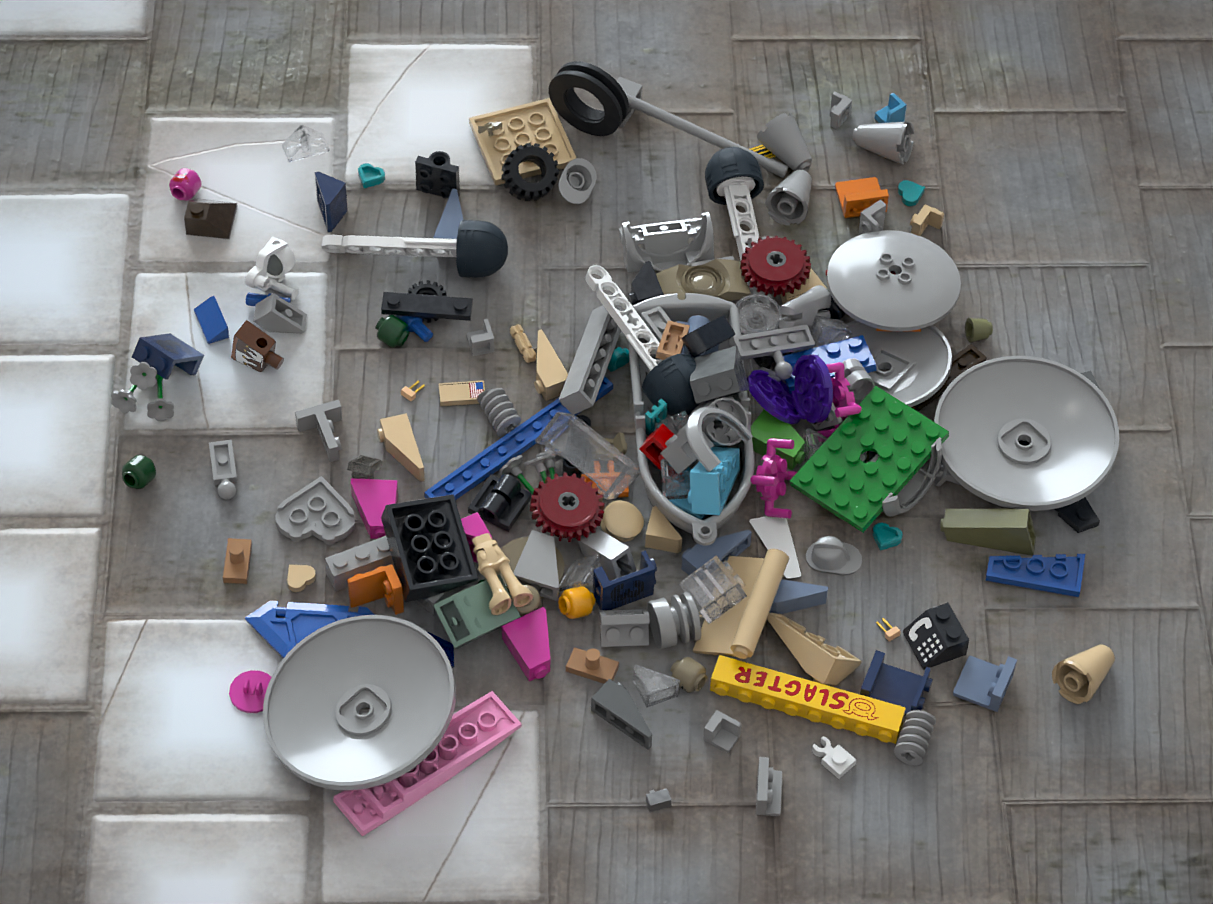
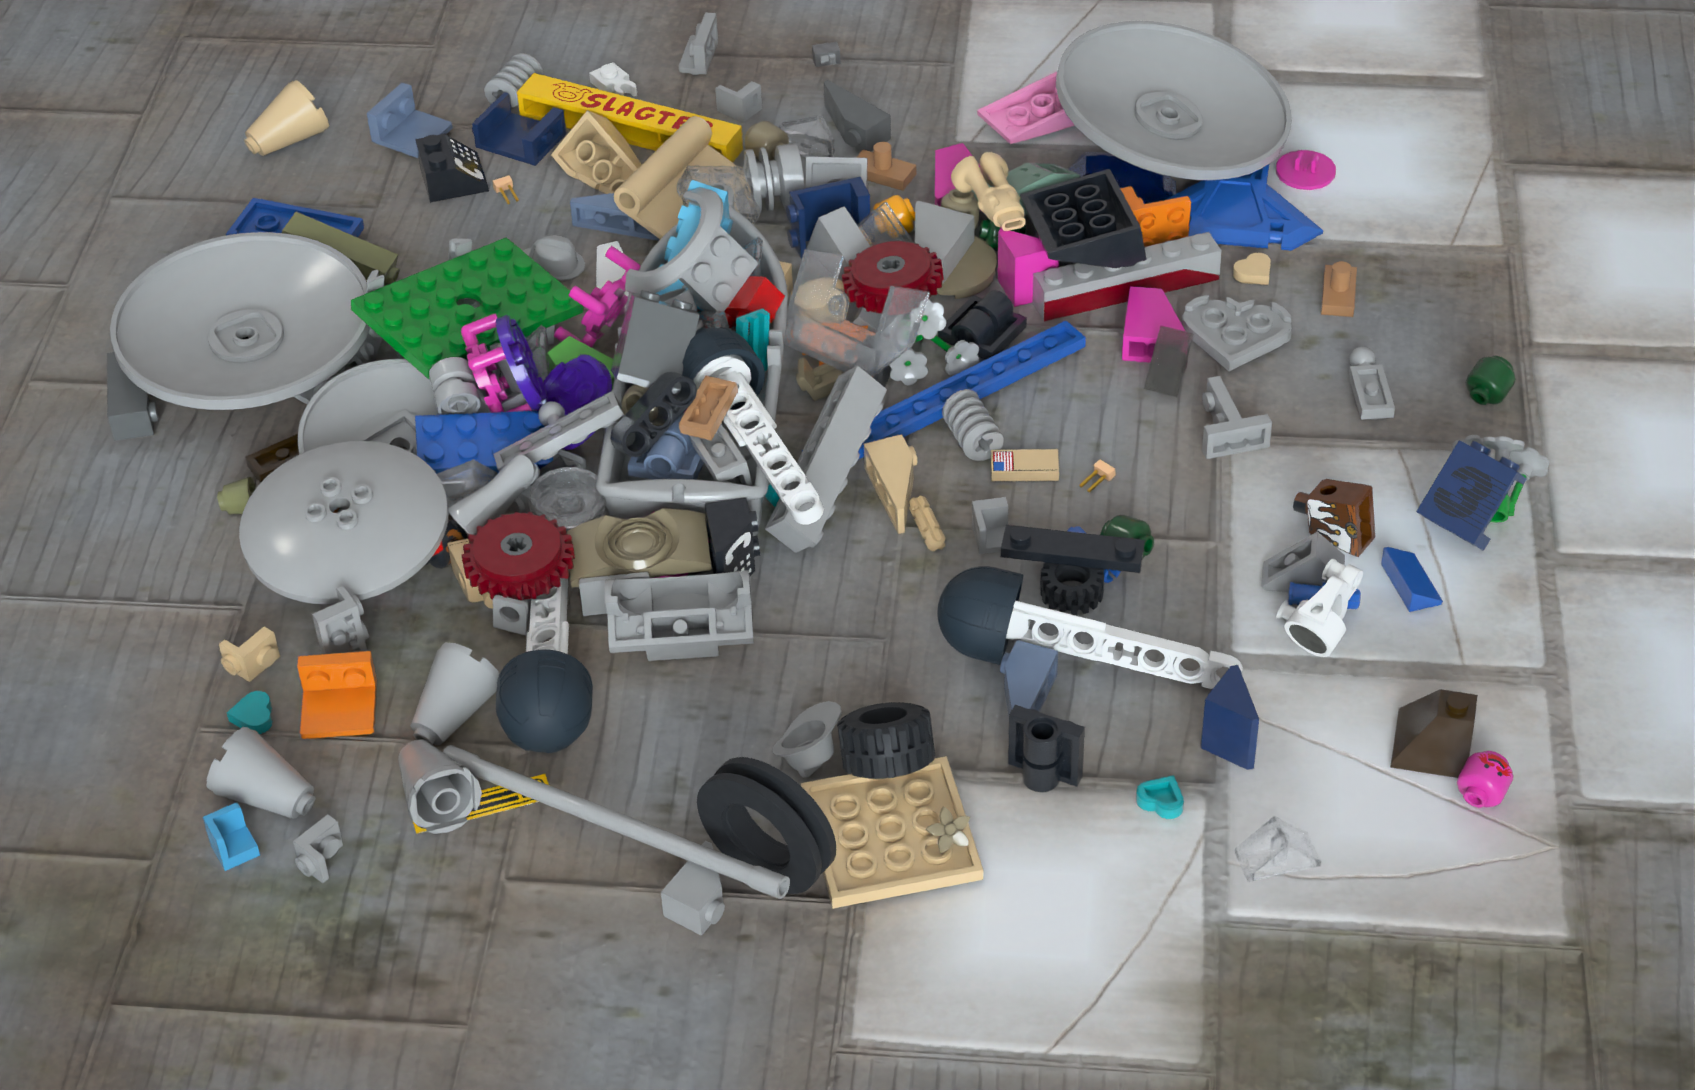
camera: 170 degrees left, 10 degrees down
tan slope [377,413,425,482] -> none

